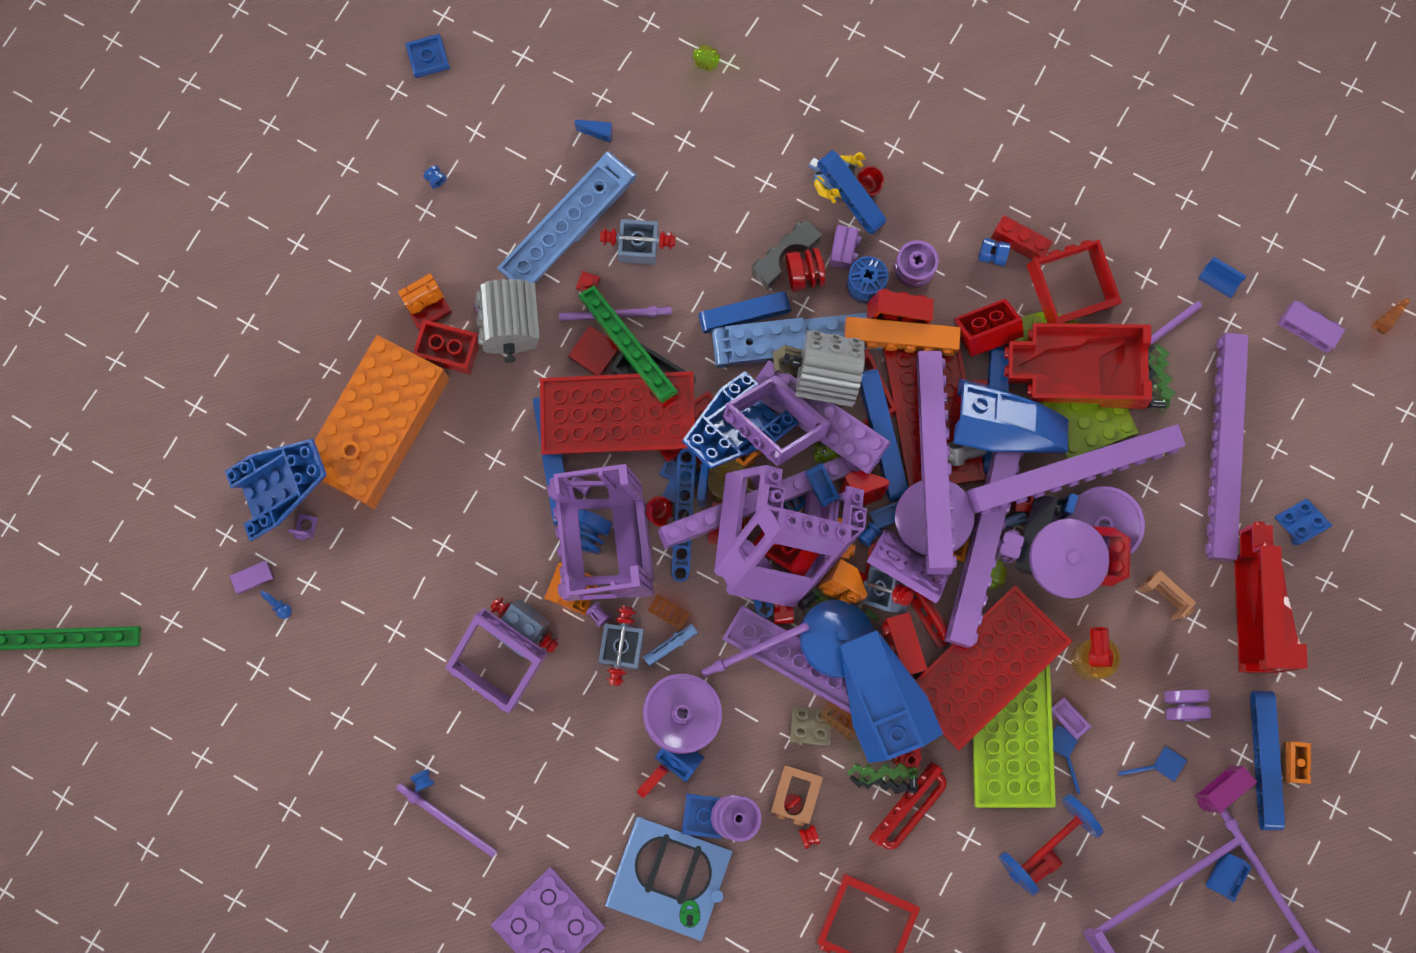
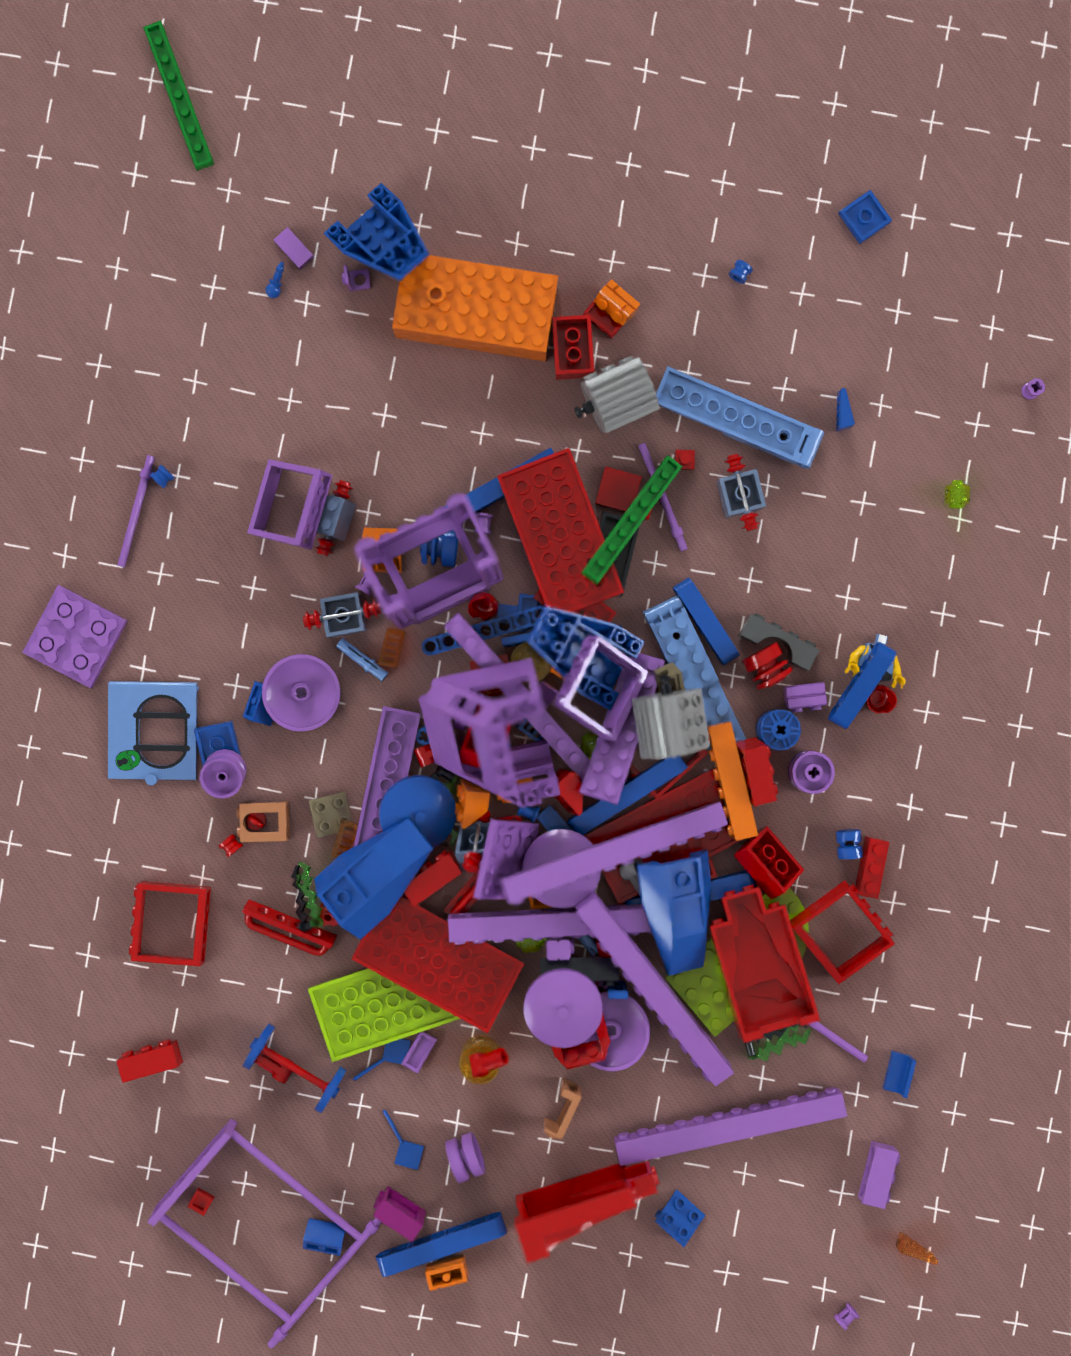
camera: 70 degrees right, 10 degrees up
red beam [636,764,669,799] -> none
medium lavender bar [701,622,809,677] -> none
blue tile [804,463,840,507] -> none

